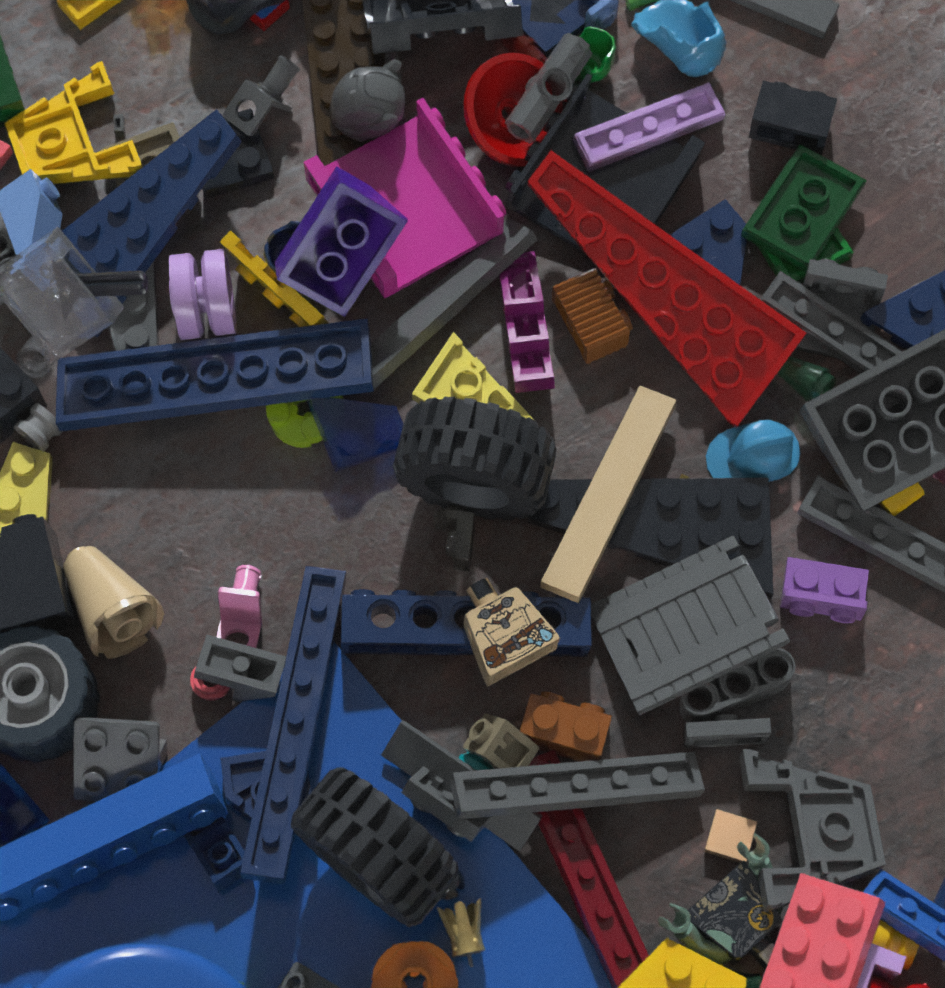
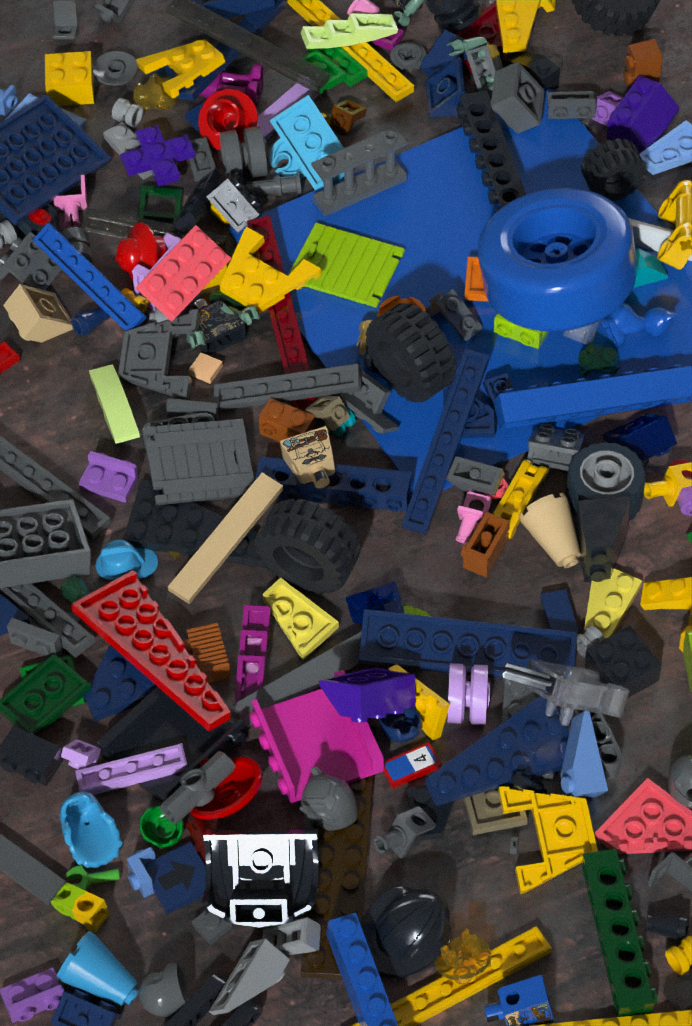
camera: 170 degrees left, 15 degrees down
none -> lavender bracket [61,739,101,770]
none -> yellowish green slope [89,364,140,444]
none -> tile [382,742,441,789]
none -> dark orange brick [461,512,510,578]
none -> yellow plate [493,459,549,539]
none -> black piece [511,771,547,794]
none -> dark blue tile [540,589,579,635]
none -> clear green bracket [578,342,620,376]

